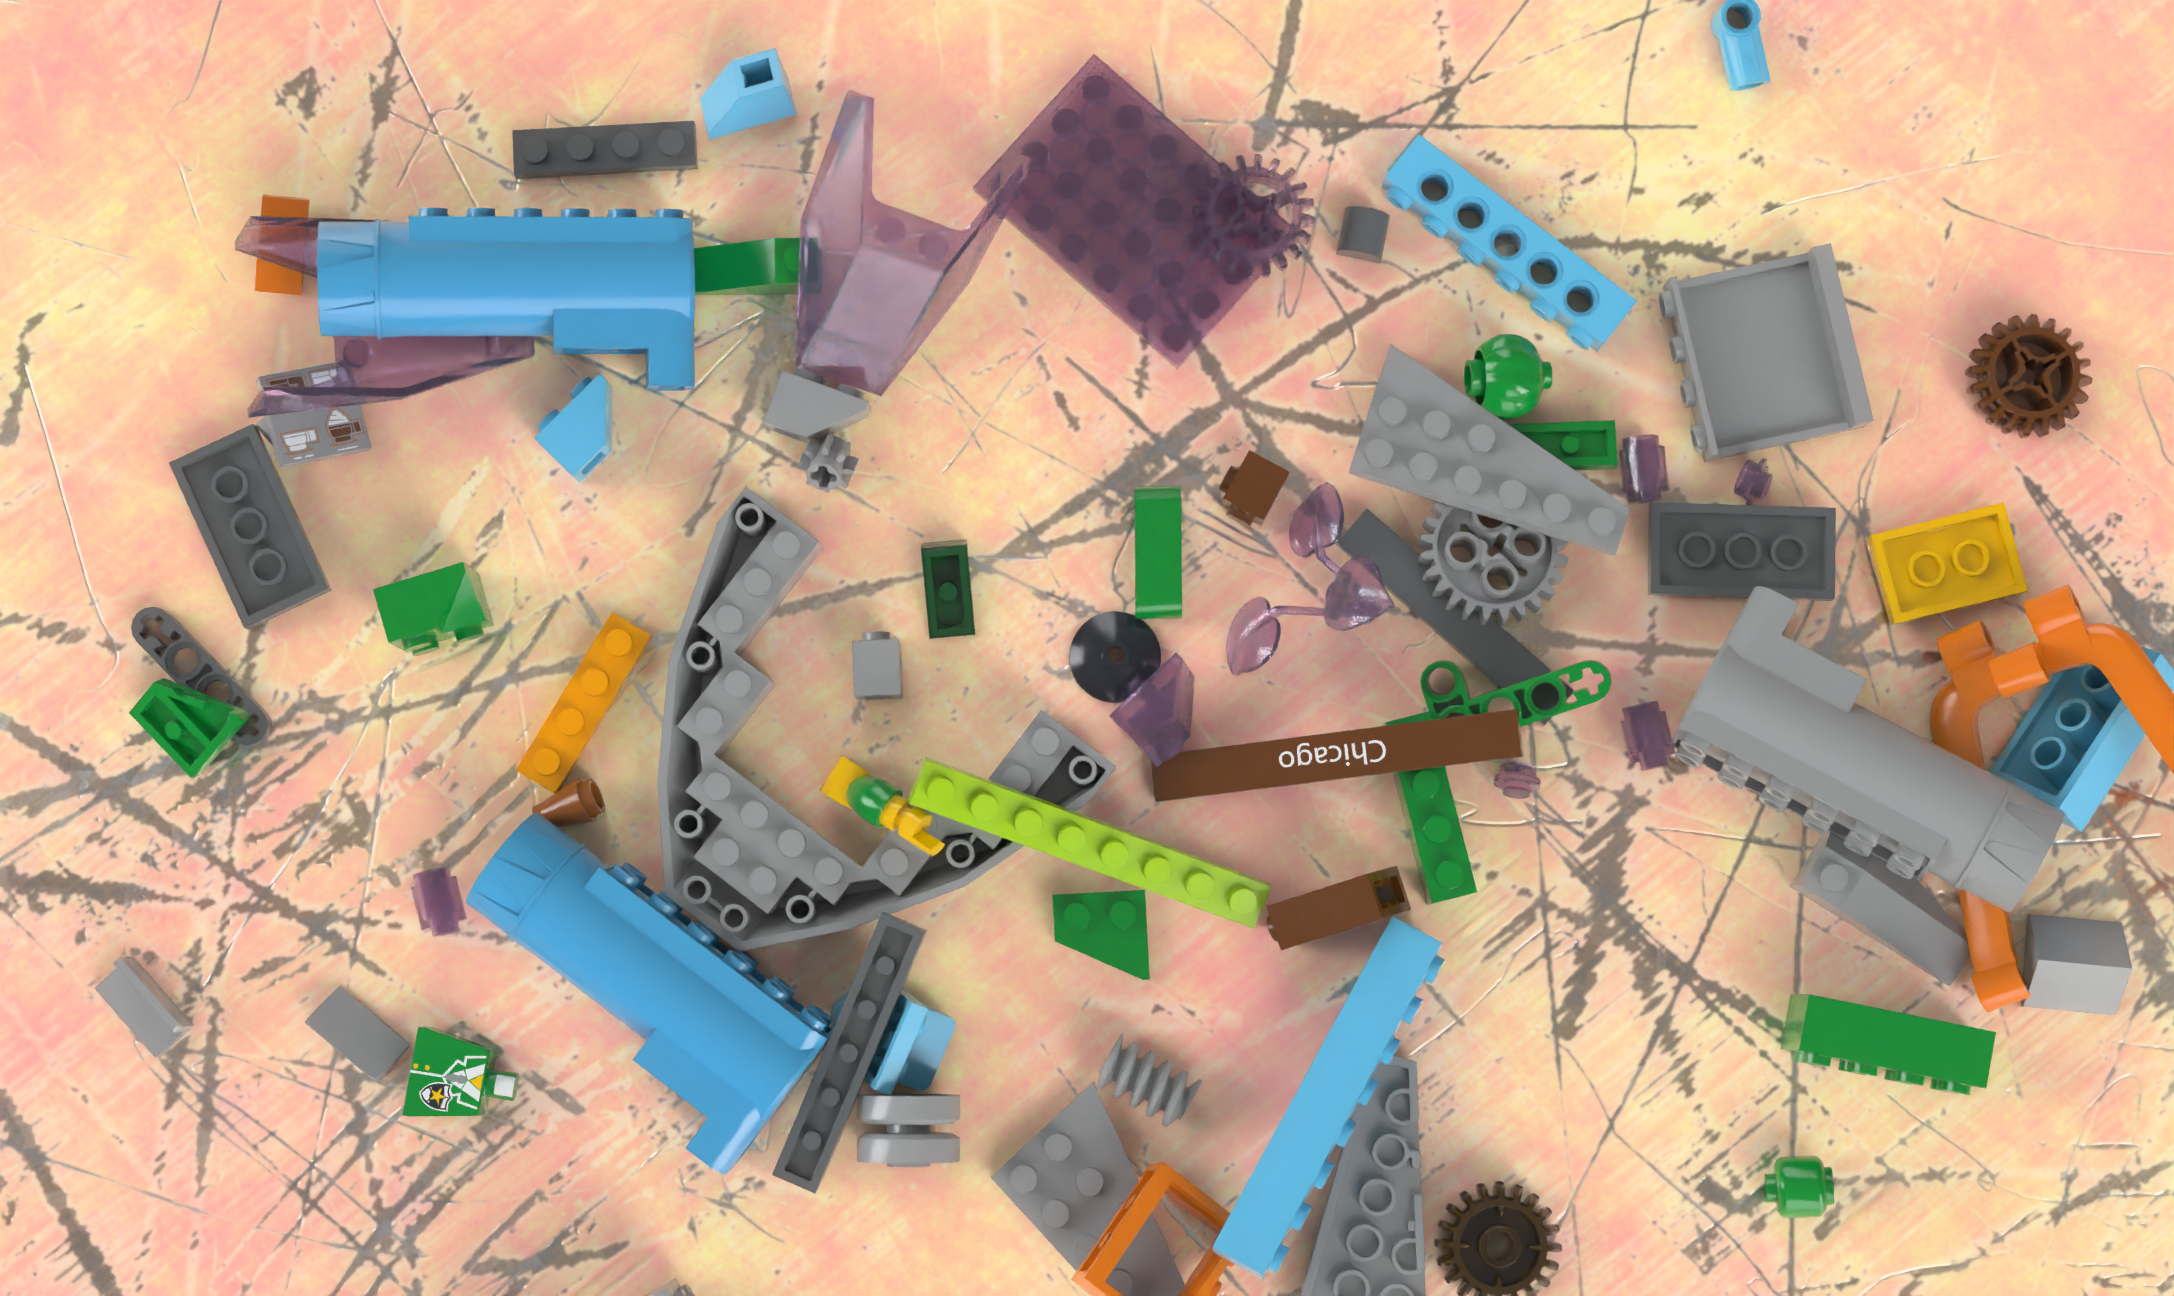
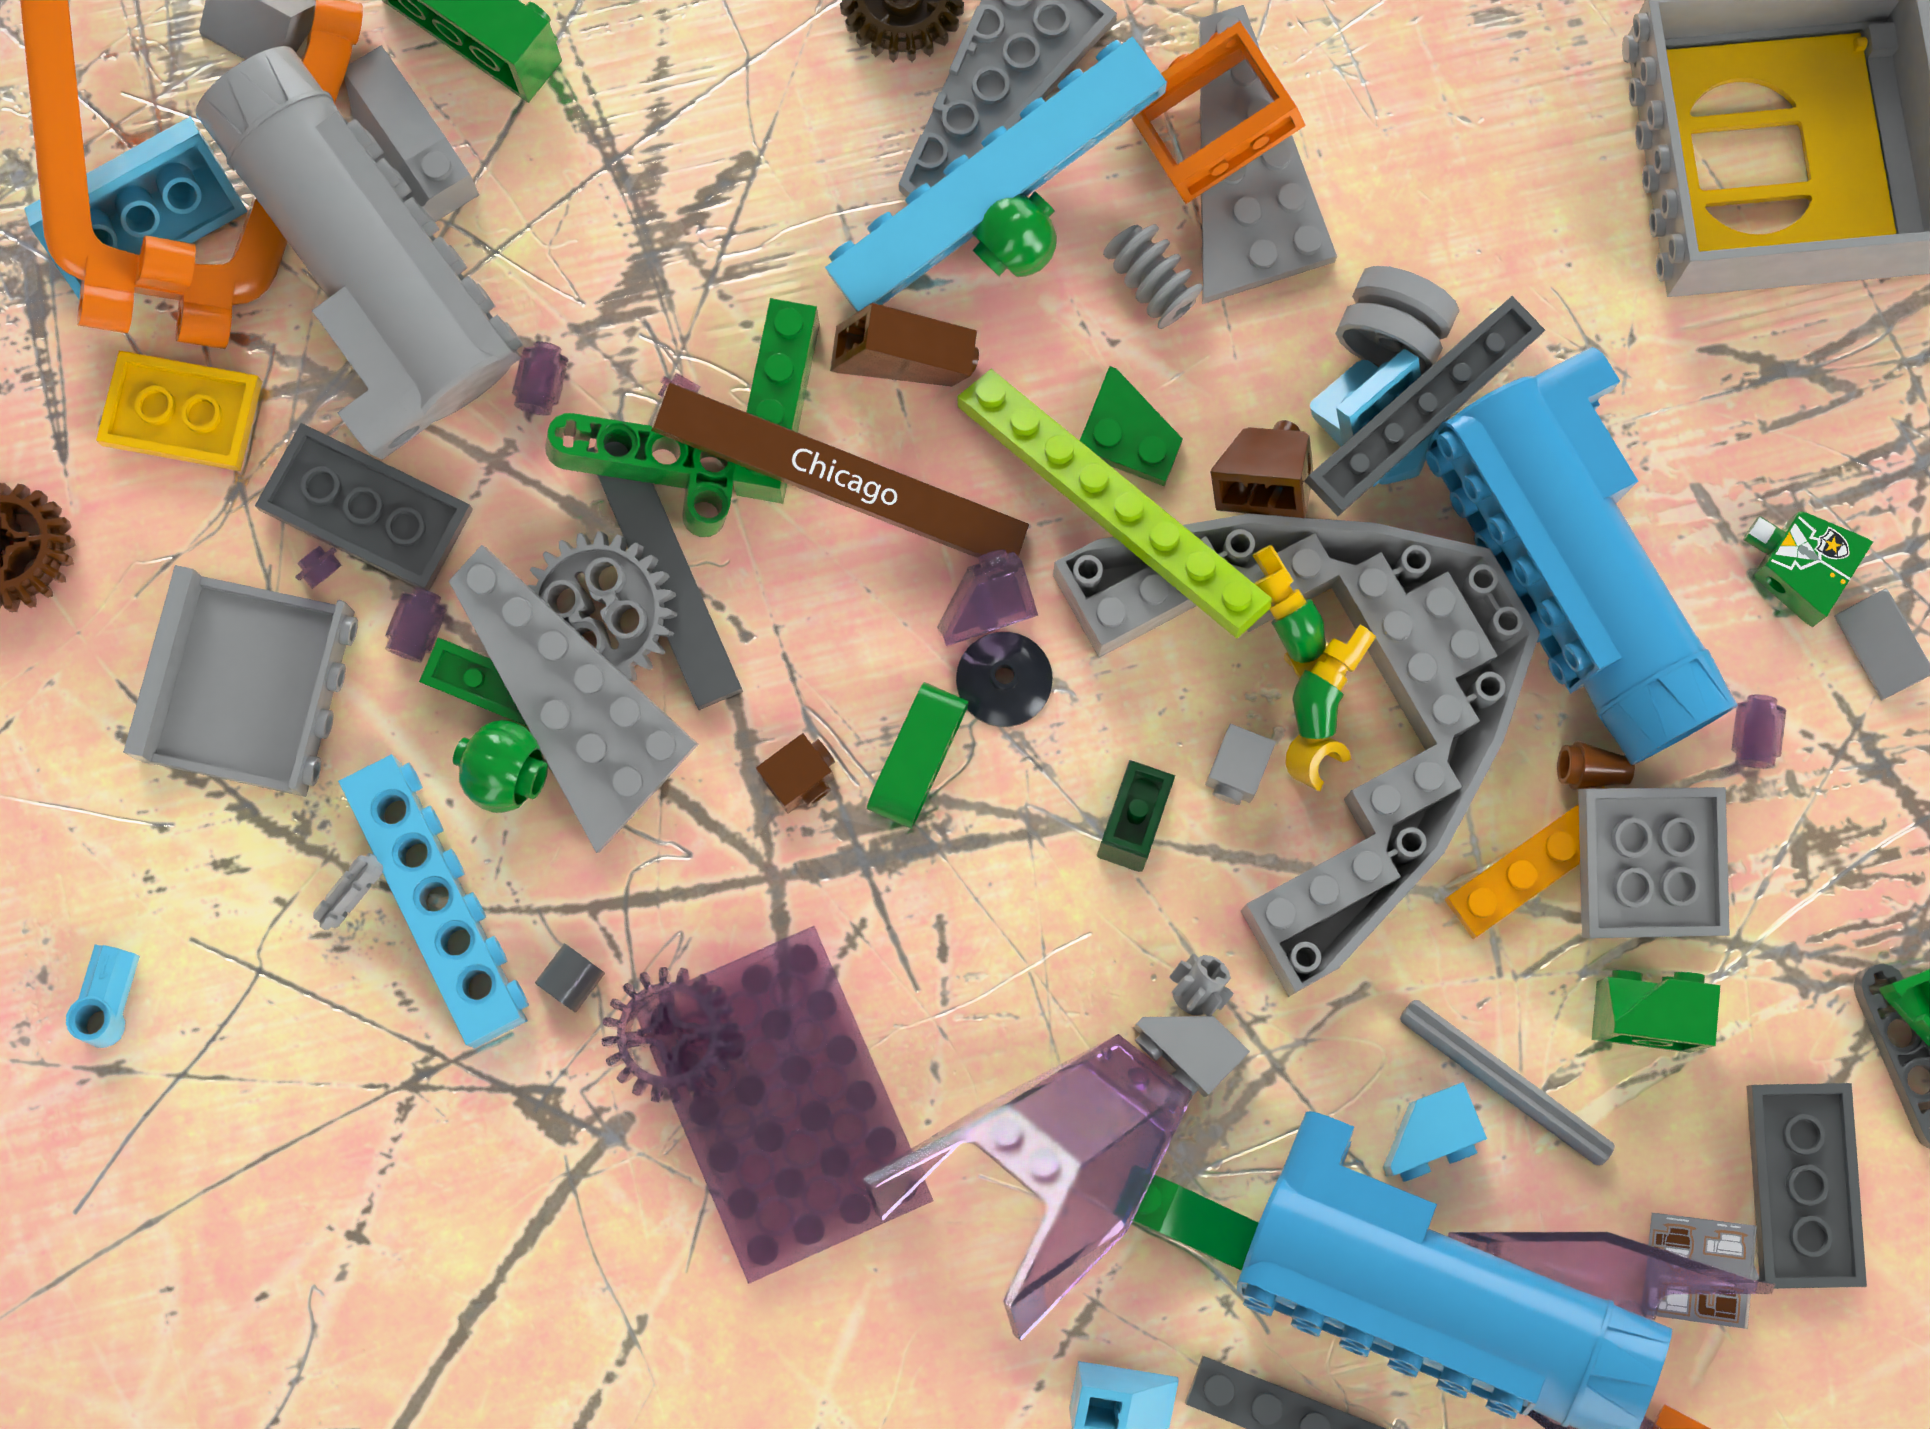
camera: 155 degrees left, 5 degrees down
clear purple plant [1226,482,1395,676] -> none
none -> light grey axle [313,853,383,930]
none -> green plant [972,191,1057,277]
none -> reddish brown torso [1210,420,1313,518]
none -> yellow piece [1285,624,1376,792]
none -> light grey axle [1400,1000,1615,1166]
none -> light grey plate [1578,787,1730,938]

